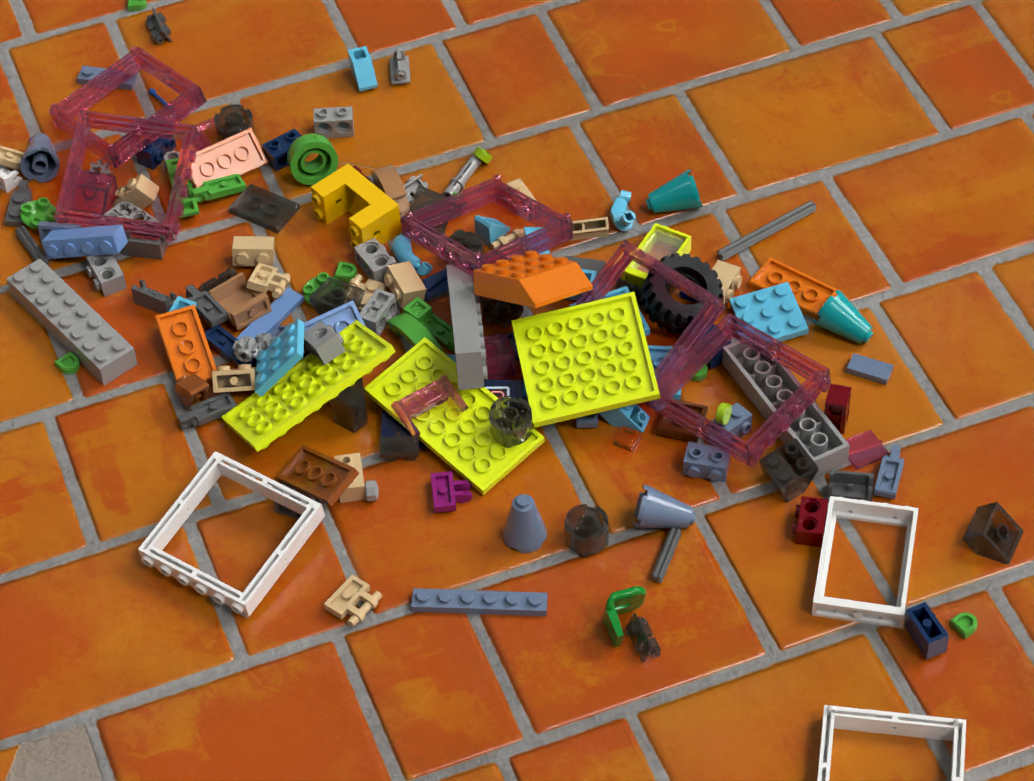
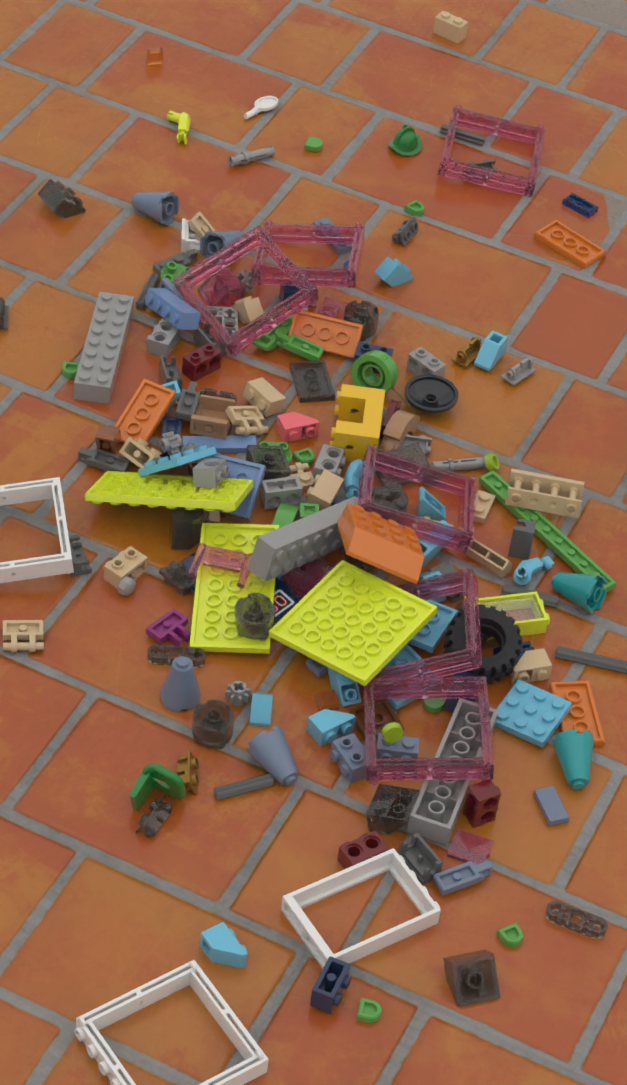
camera: 40 degrees right, 5 degrees down
dark orange plate [276,445,359,506] -> none
sand blue plate [411,588,548,616] -> none
none -> clear smoke beam [147,644,206,668]
none -> pearl gold hinge [177,749,199,795]
none -> dark red brick [182,343,222,382]
none -> medium azure slope [199,922,248,968]
none -> light grey gear [225,681,251,706]
none -> medium azure slope [250,692,273,727]
none -> coral slope [276,412,319,443]
none -> medium azure slope [306,709,356,747]
none -> medium azure slope [374,256,414,287]
none -> black dish [404,374,458,414]
none -> pearl gold hinge [451,337,481,367]
none -> bright green plate [479,470,617,592]
none -> bright green tile [496,923,523,948]
none -> dark grey axle [501,584,559,607]
none -> tan fence [505,468,584,518]
none -> dark grey hinge [508,519,537,560]
none -> clear smoke beam [545,901,608,939]

